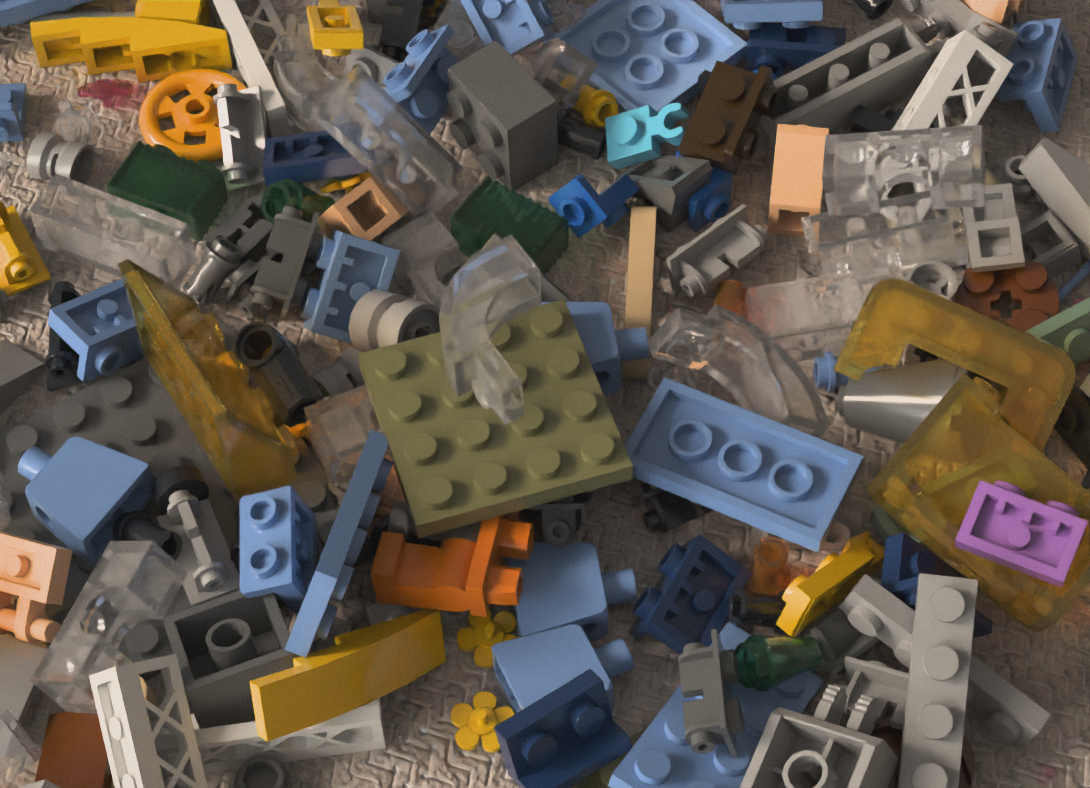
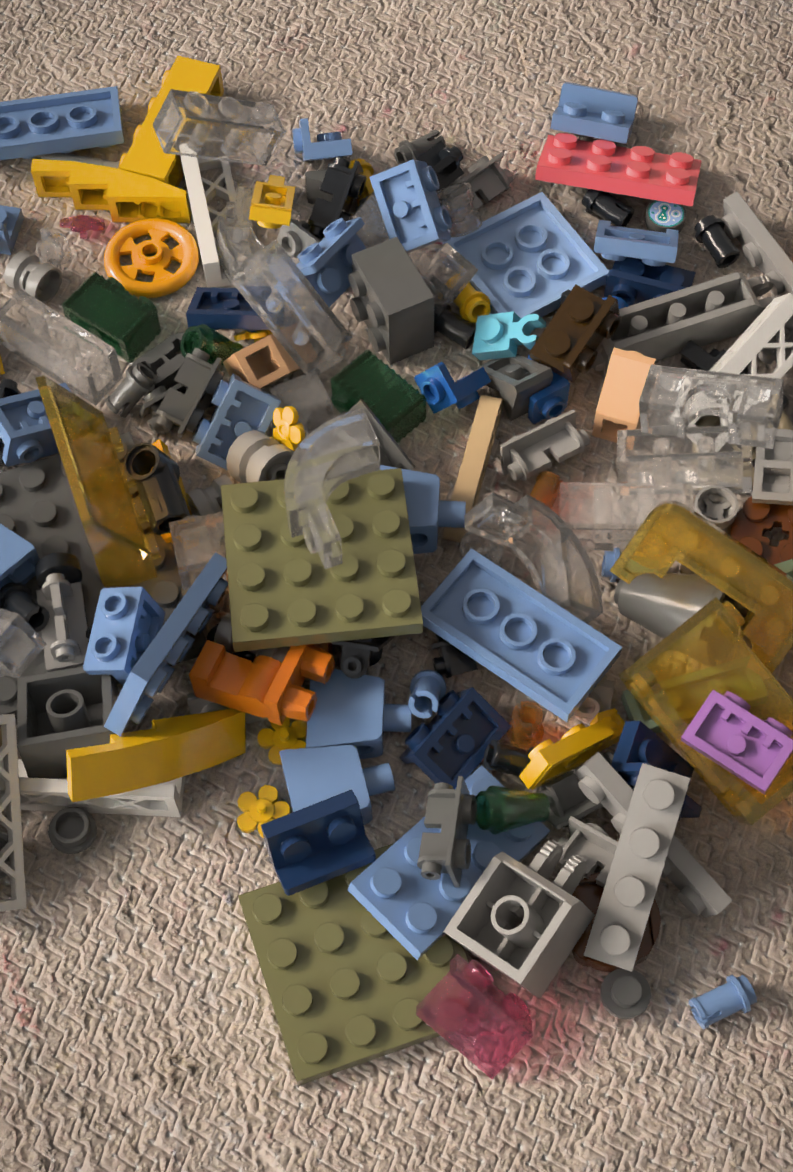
camera: 10 degrees right, 5 degrees up
light grey hinge [213,83,267,192] -> none
none -> yellow plant [273,406,305,453]
none -> medium blue pin [408,670,447,719]

